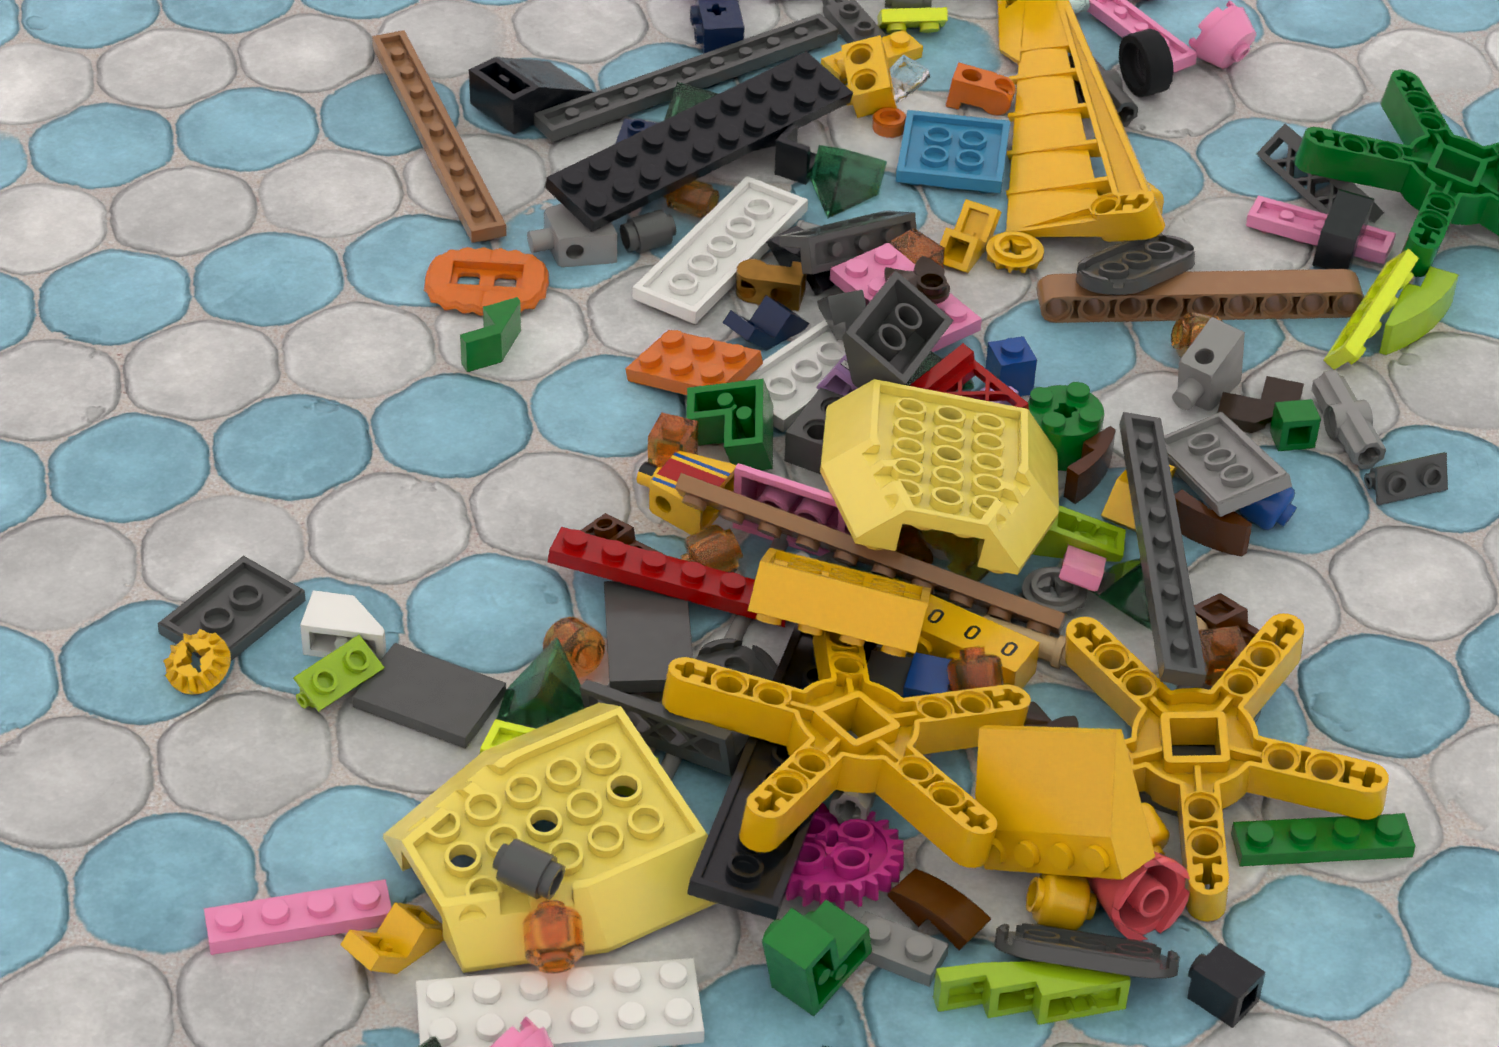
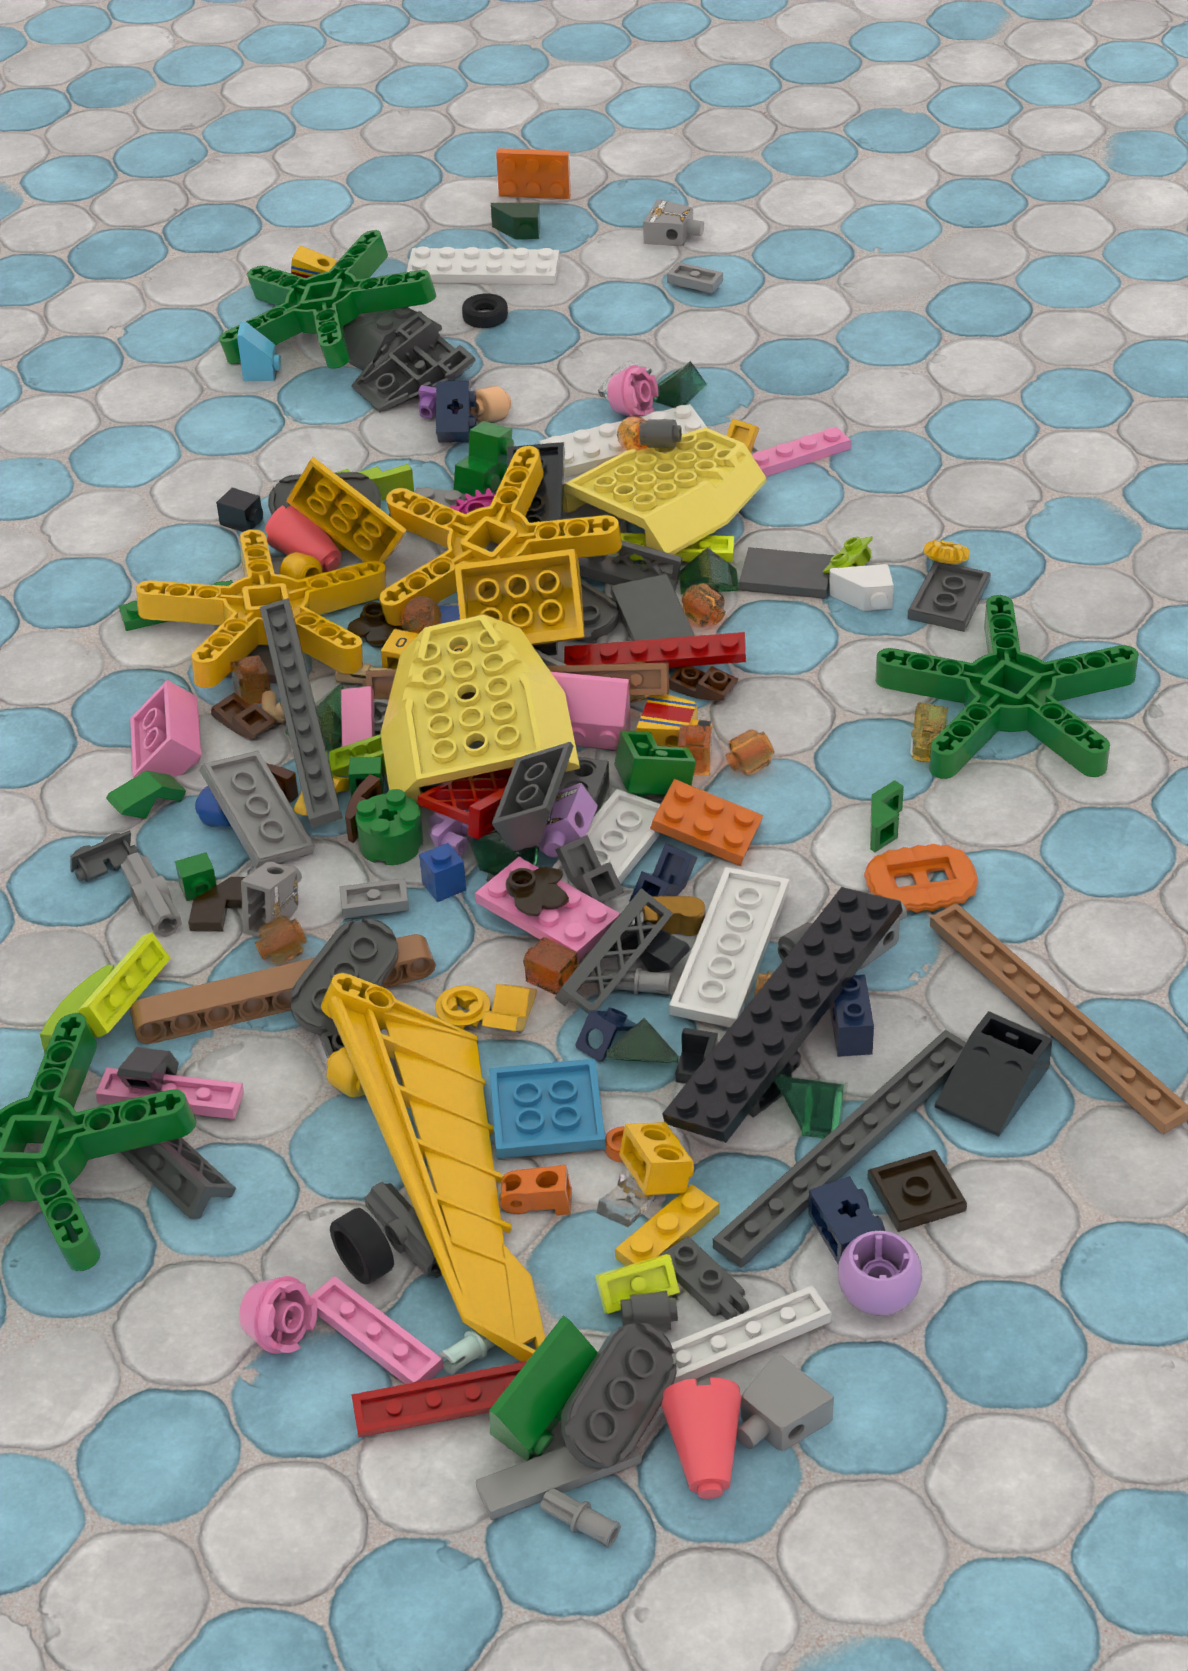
camera: 170 degrees right, 0 degrees up
none -> green slope [106,771,186,819]
none -> bright pink slope [130,680,202,778]
none -> light grey plate [339,878,409,919]
none -> green plate [348,757,384,797]
none -> dark blue bracket [575,1008,640,1061]
none -> clear orange head [725,729,775,776]
none -> dark brown tile [867,1150,967,1232]
none -> green beam [875,595,1139,779]
none -> clear yellow leg [910,702,948,762]

